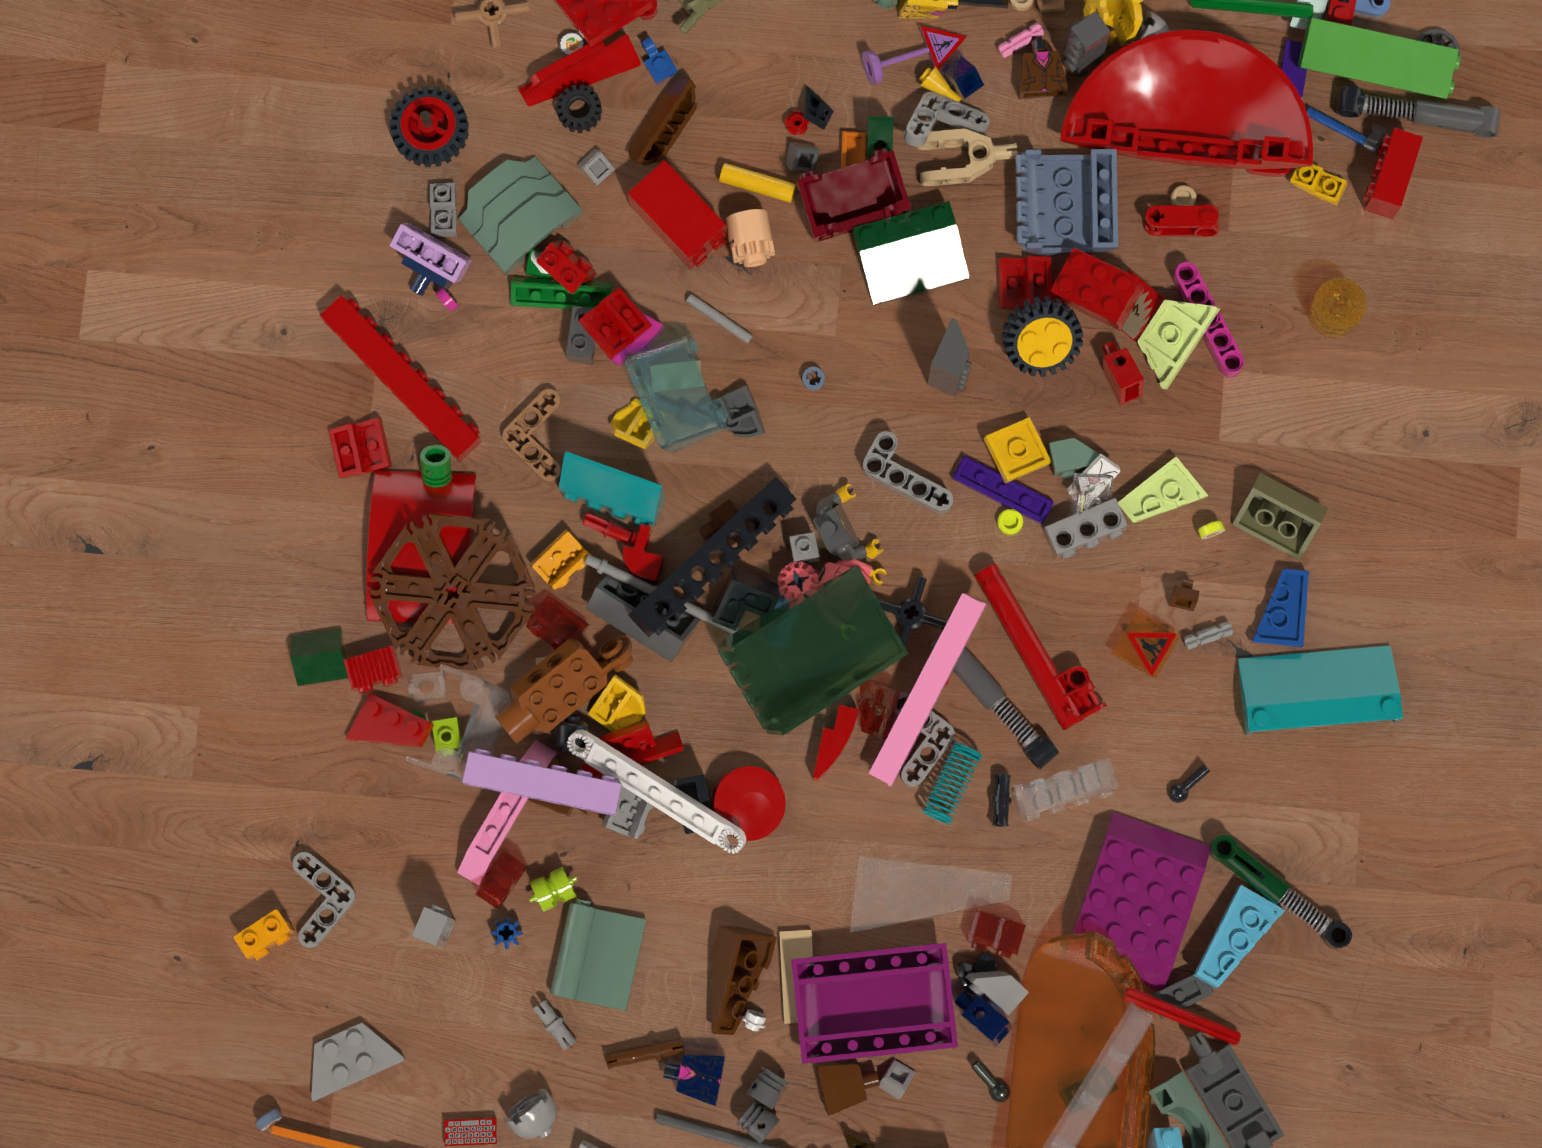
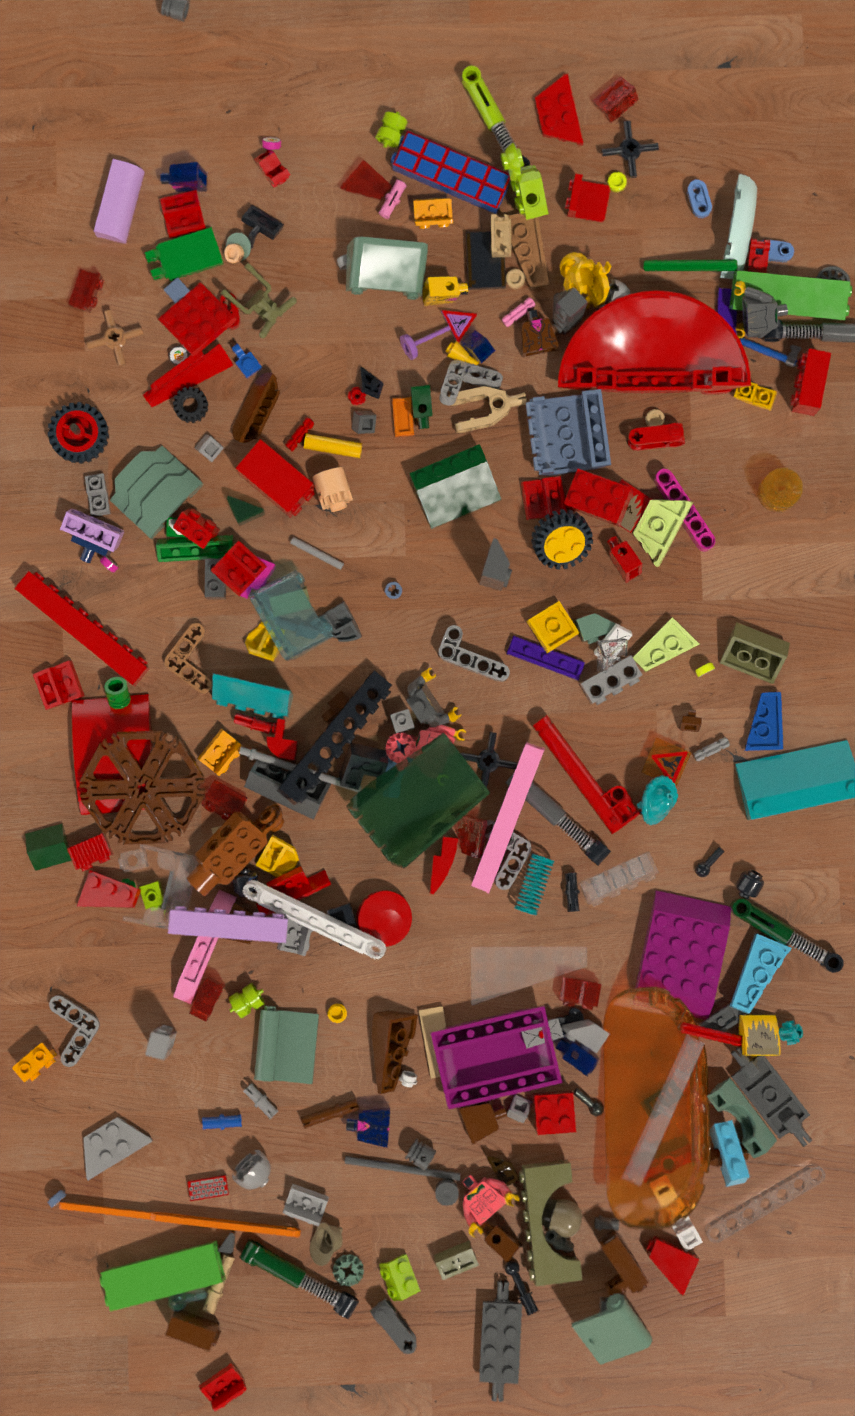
camera: 15 degrees left, 5 degrees up
blue gear [491,917,524,950] -> none
dark grey piece [747,1067,789,1110] -> none
dark red windscreen [797,148,911,242] -> none
neon yellow tile [997,509,1023,535] -> none
none -> blue pin [202,1114,242,1130]
none -> clear green slope [227,496,265,526]
none -> red axle [285,417,315,452]
none -> yellow plate [328,1004,347,1023]
none -> light grey tile [522,1018,564,1048]
none -> red brick [533,1090,576,1135]
none -> teal piece [637,776,678,826]
none -> dark grey torso [734,281,788,338]
none -> black head [736,869,764,899]
none -> slope [739,1015,780,1056]
none -> teal gear [779,1020,803,1045]

